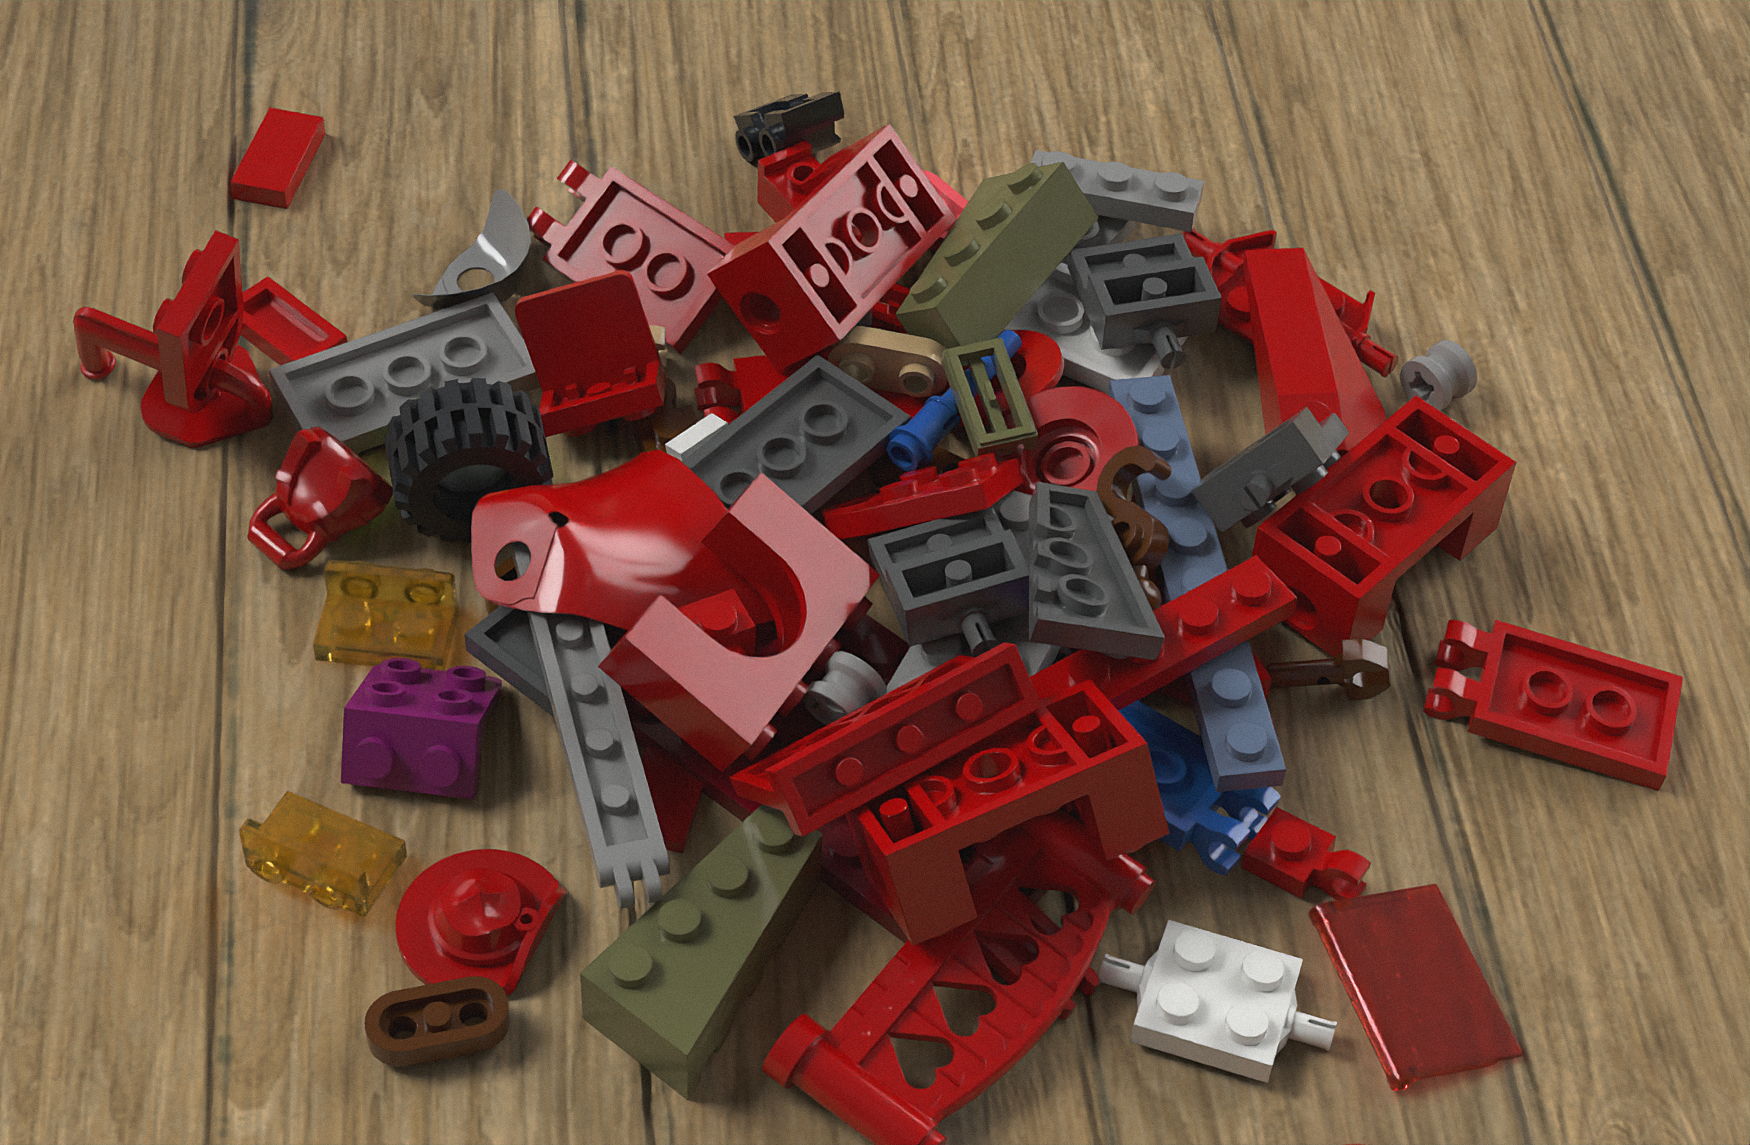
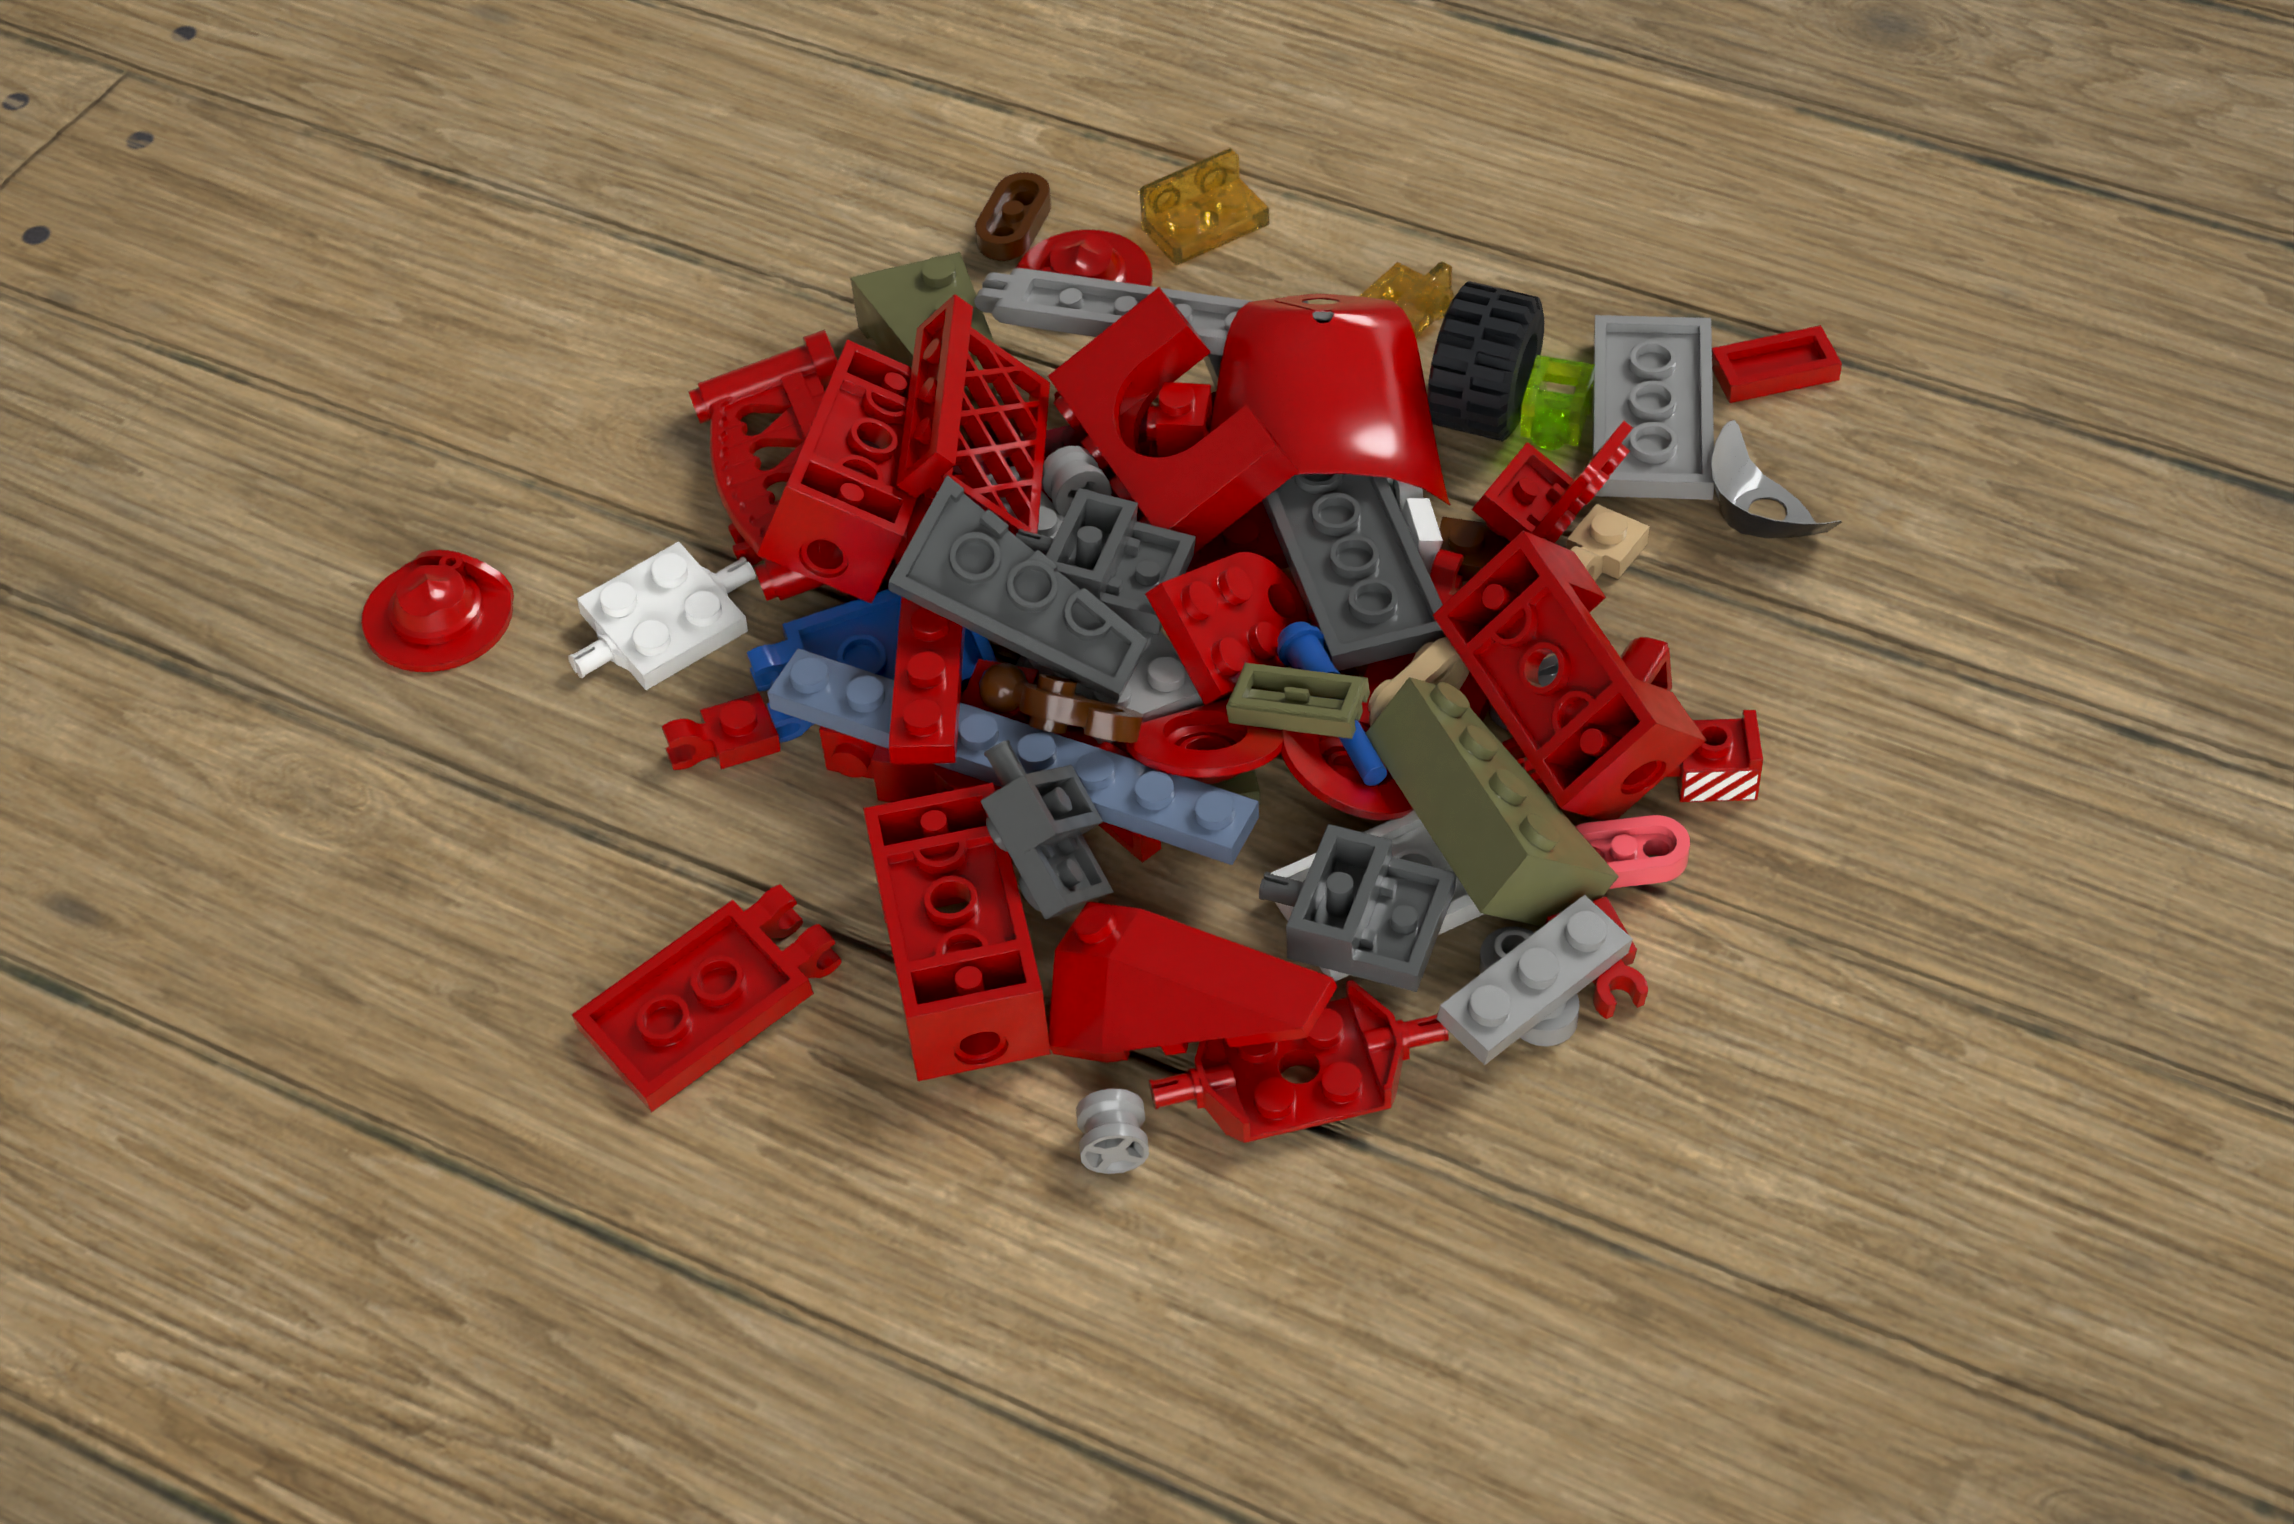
camera: 130 degrees right, 0 degrees up
red plate [73,230,273,448] -> none
red tile [230,107,326,209] -> none
red piece [247,426,393,570] -> none
magenta bracket [341,658,502,799] -> none
tile [526,160,735,355] -> none
black cylinder [733,91,844,162] -> none
reddish brown bar [1266,639,1391,701] -> none
clear red piece [1308,884,1523,1091] -> none

